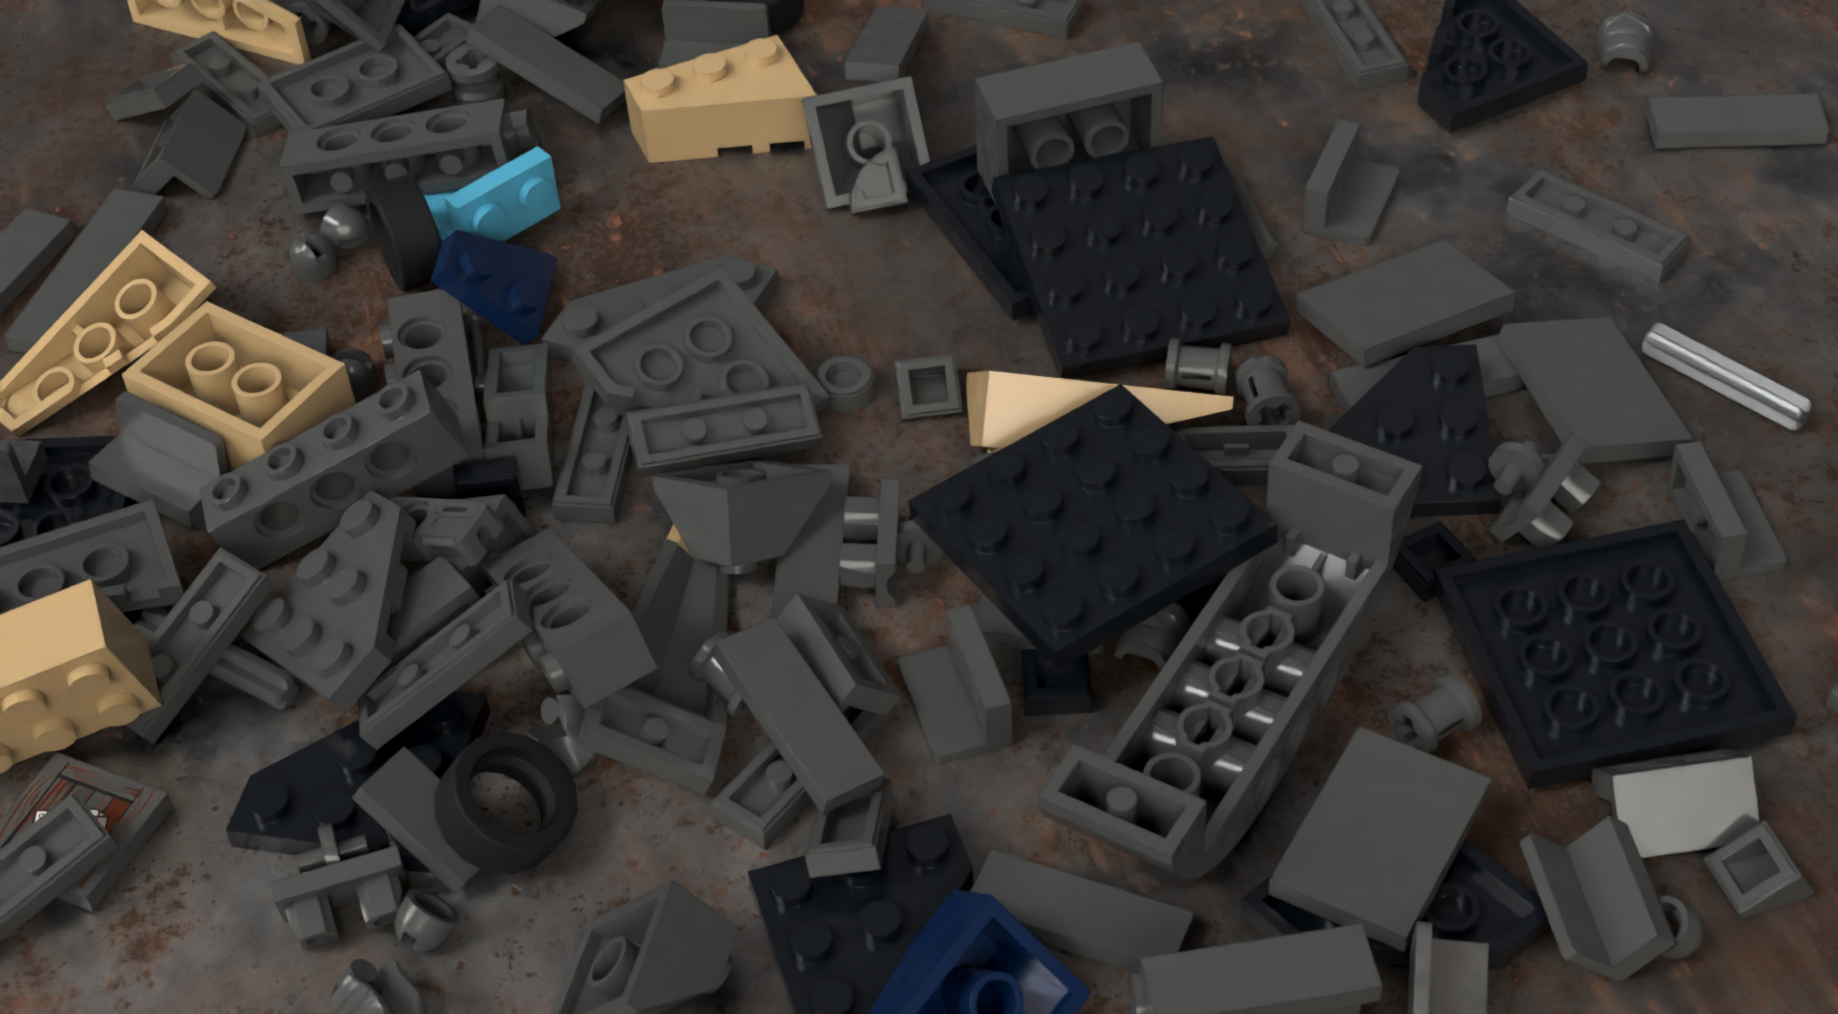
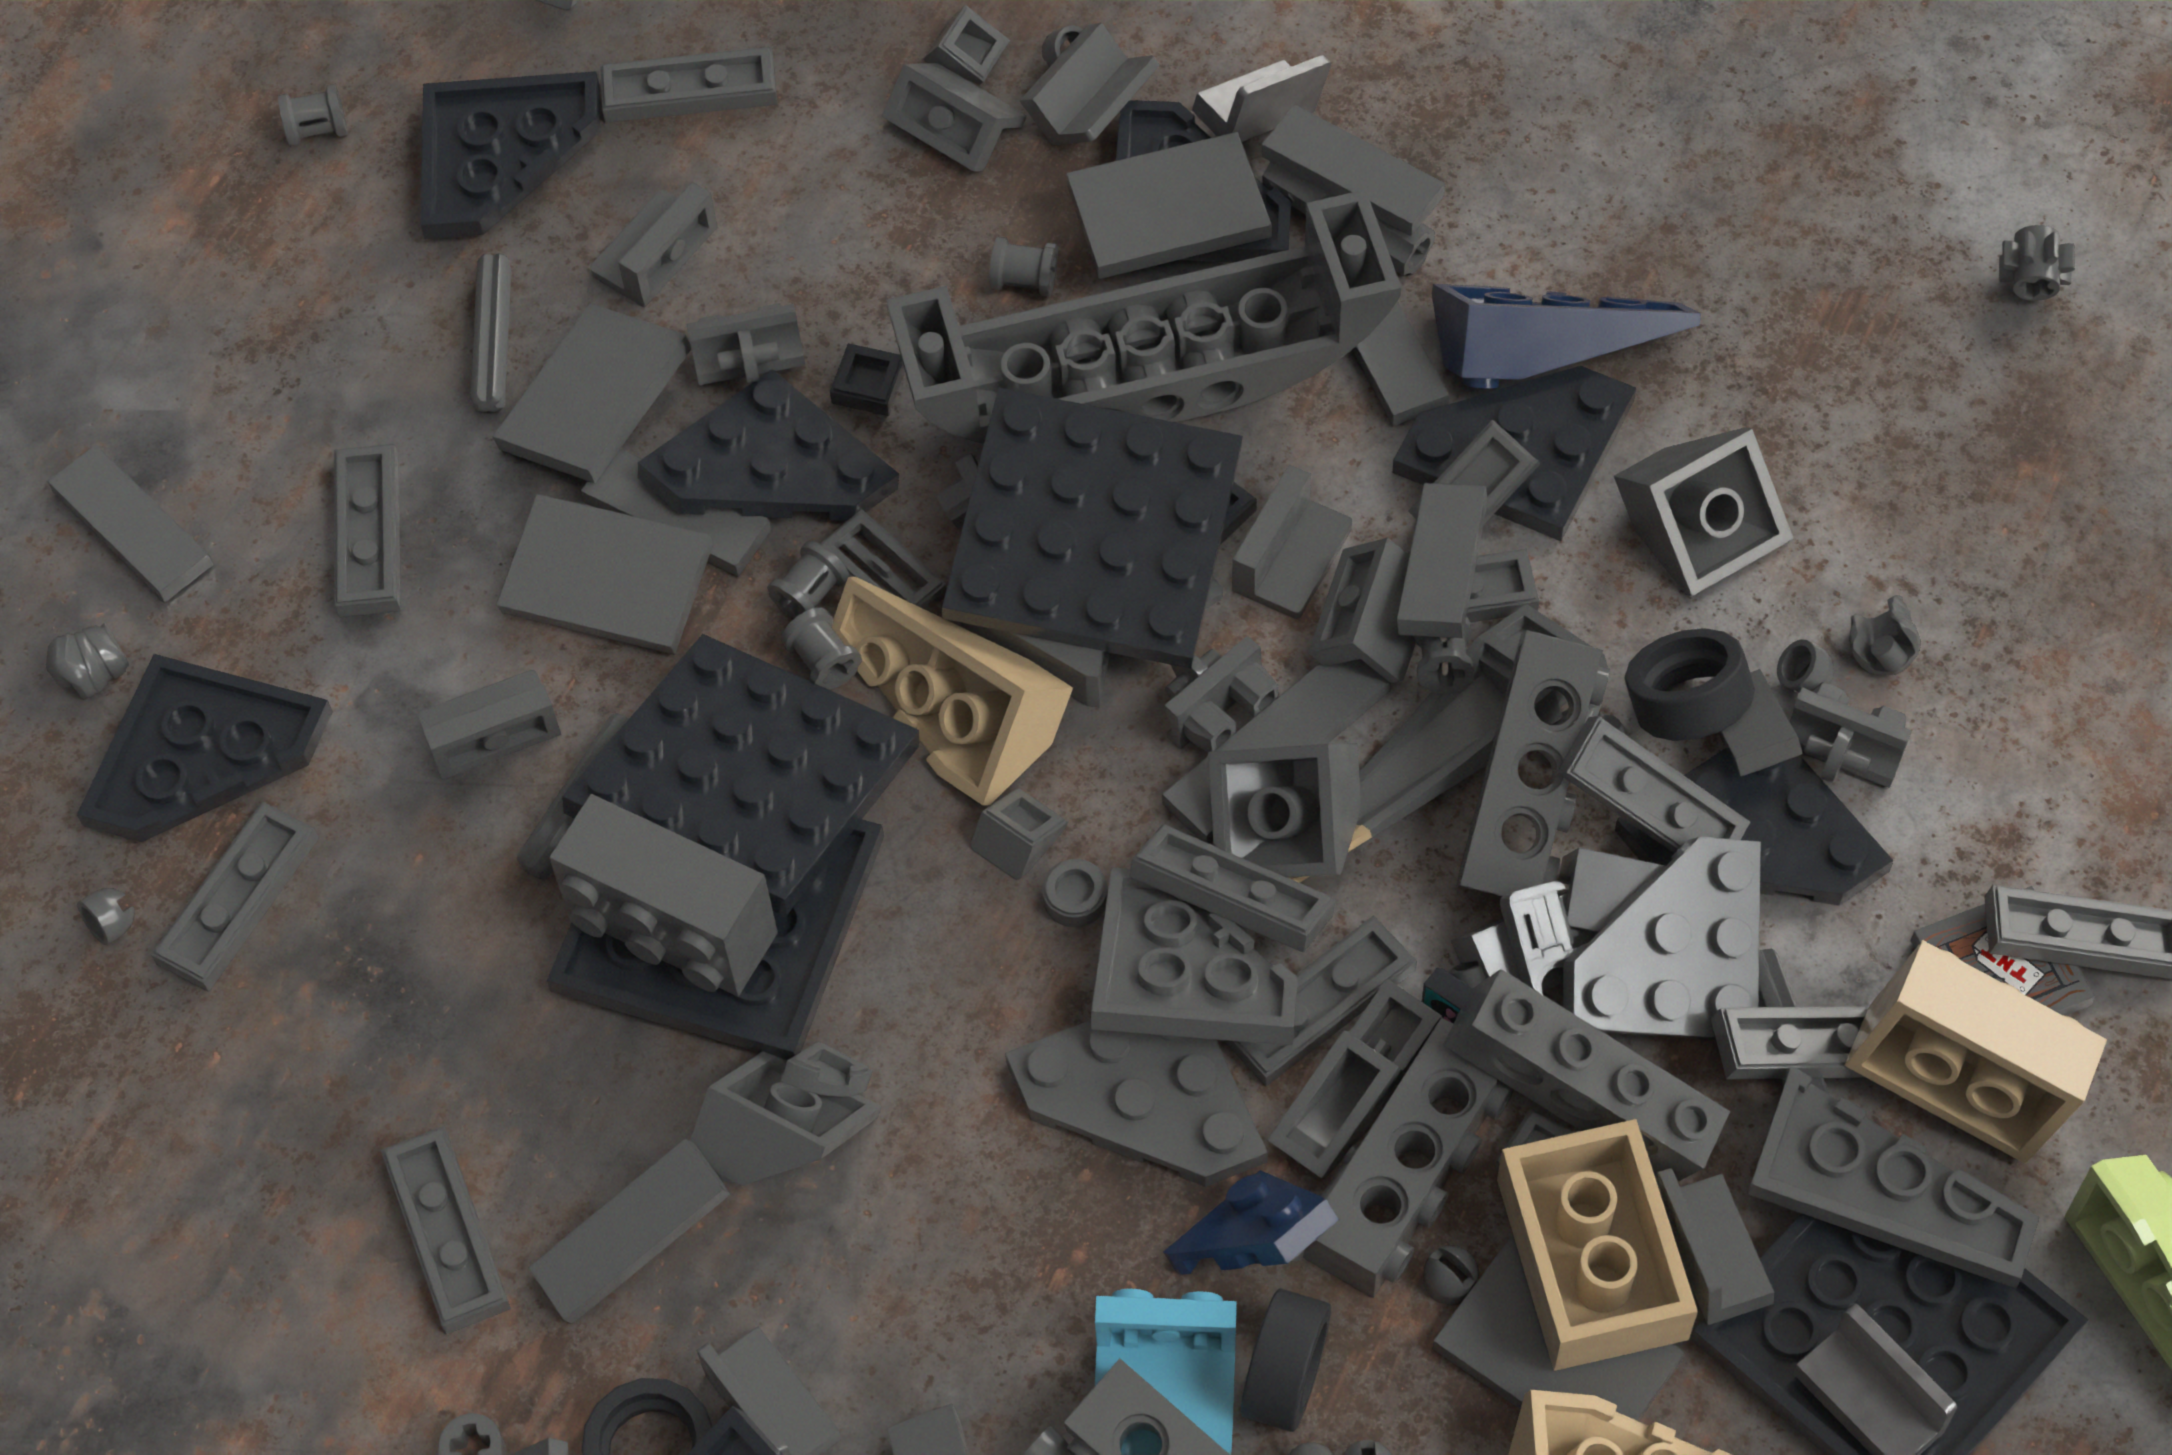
camera: 135 degrees left, 15 degrees up
tan wedge [623,35,817,163] -> none
black plate [1433,519,1797,790] -> none

